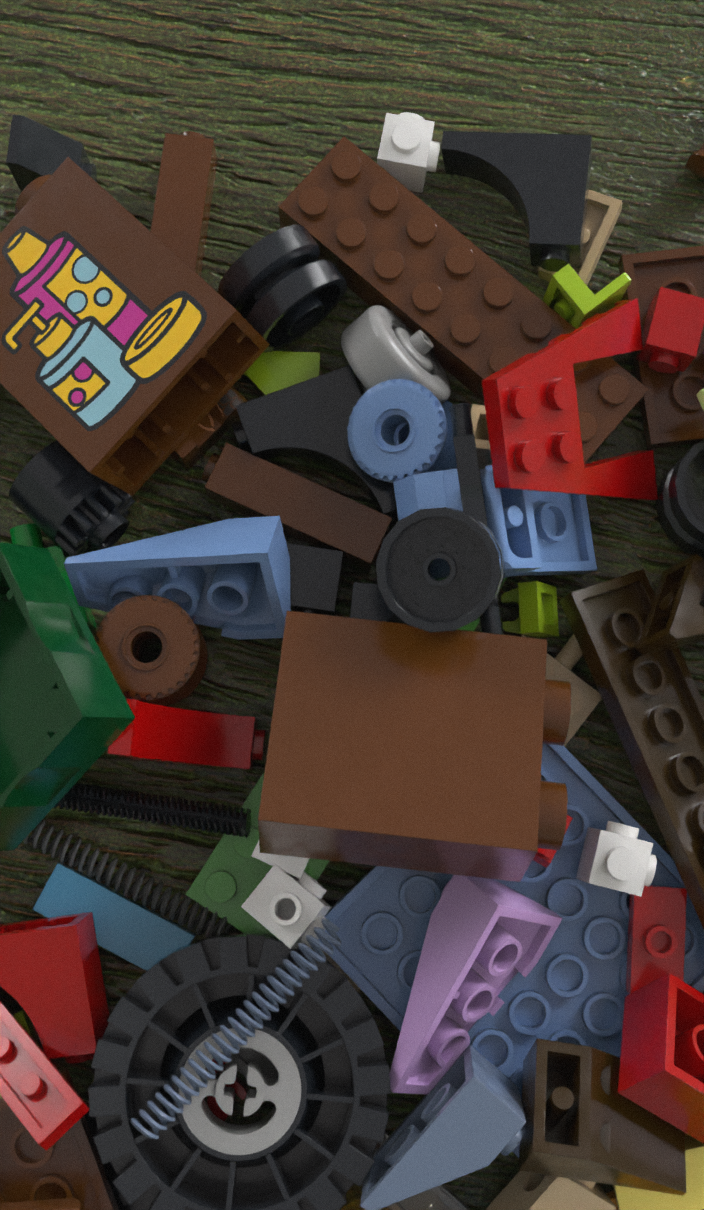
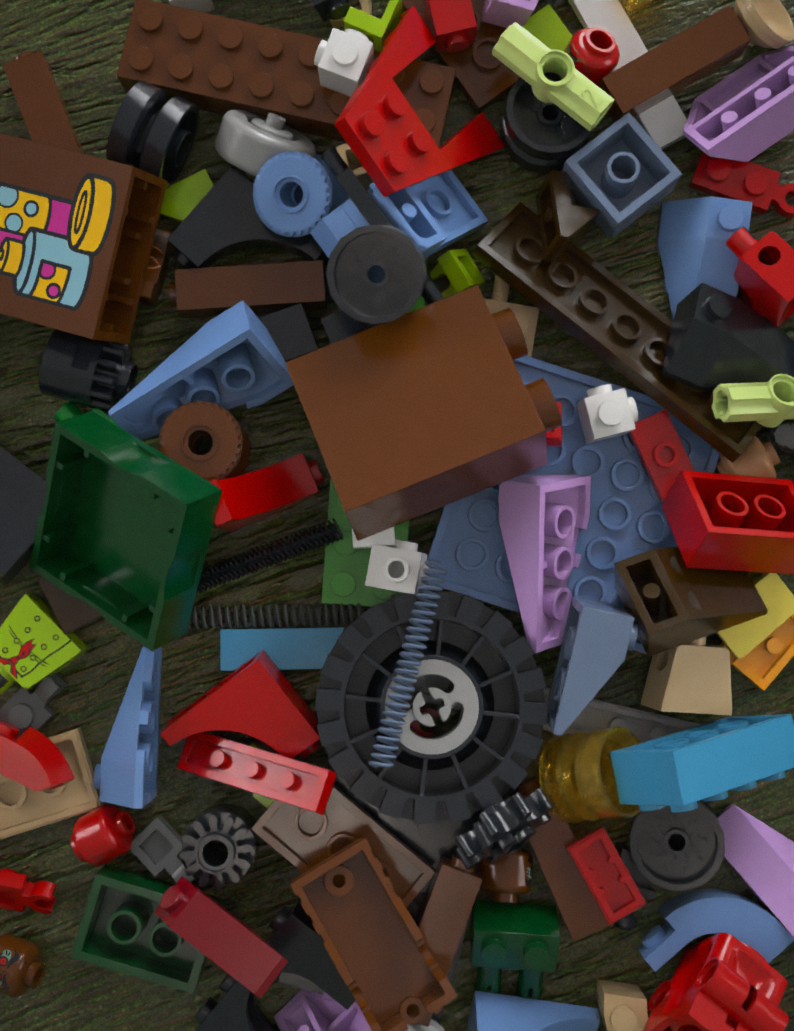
camera: 25 degrees left, 5 degrees up
none -> white brick [314,28,374,97]

